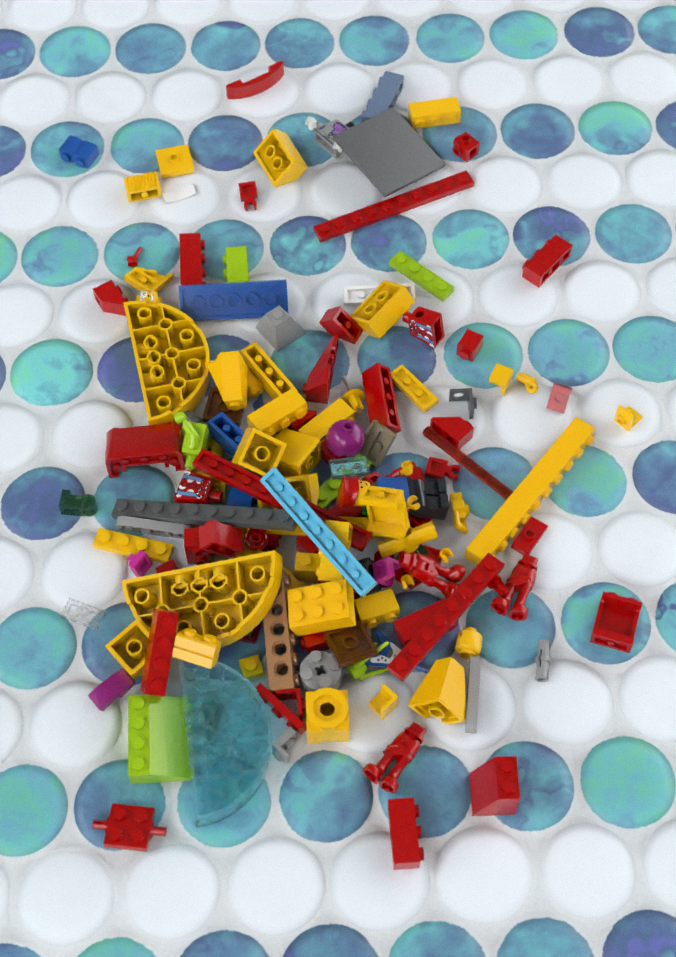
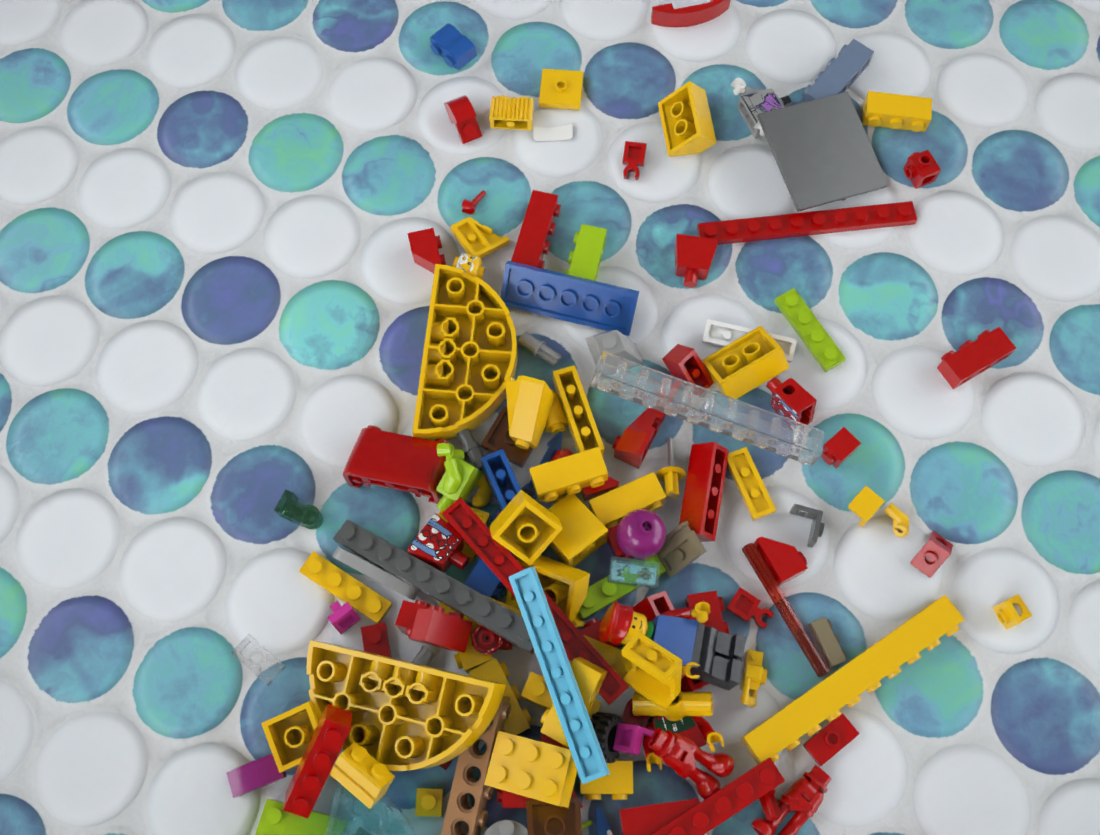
camera: 20 degrees right, 10 degrees up
none -> red brick [444,95,482,144]
none -> light grey axle [518,331,561,366]
none -> clear brick [590,351,825,466]
none -> red torso [674,234,718,288]
none -> dark tan piece [808,617,846,668]

